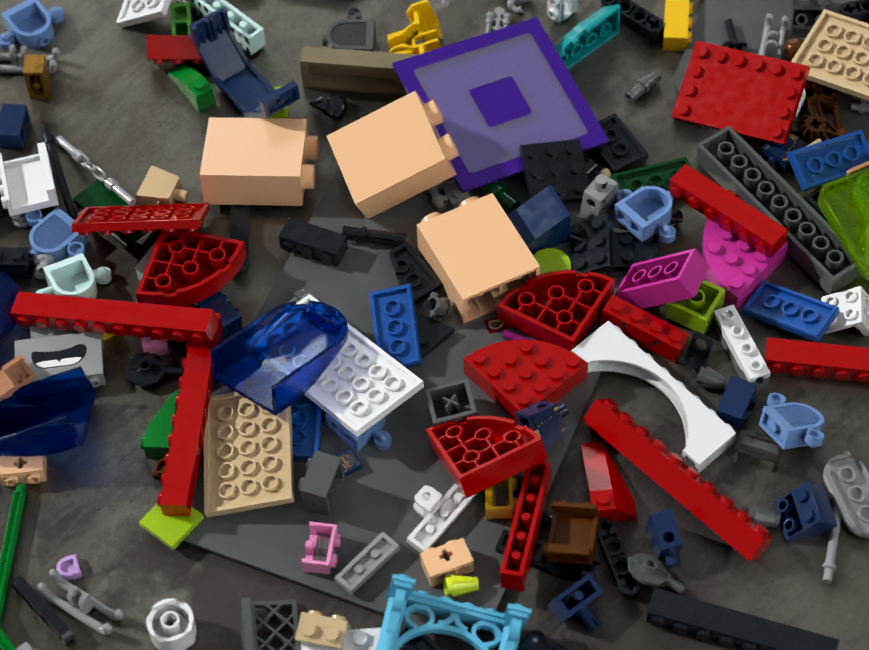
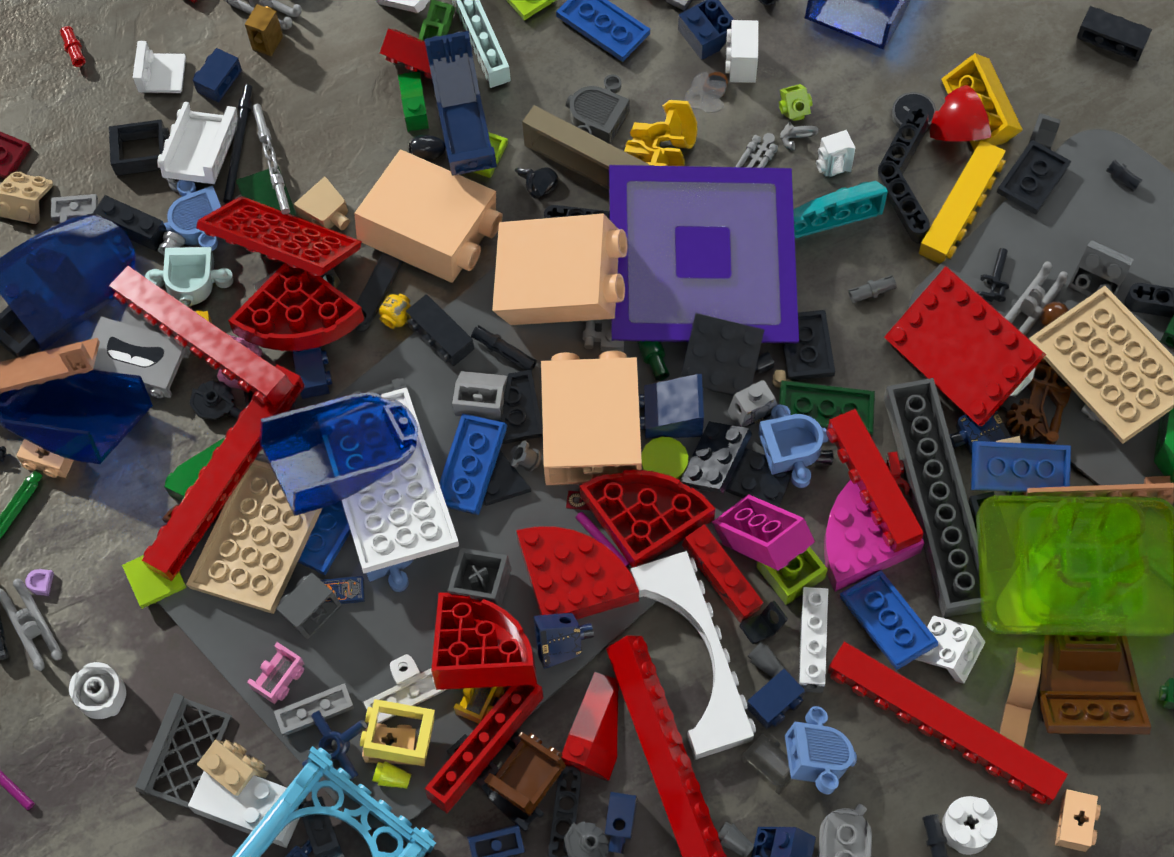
camera: 25 degrees right, 10 degrees up
none -> dark blue bar [302,710,367,780]
none -> light yellow window [360,699,435,767]
none -> yellow head [379,294,411,329]
none -> black animal [409,135,446,161]
none -> light grey slope [452,371,508,420]

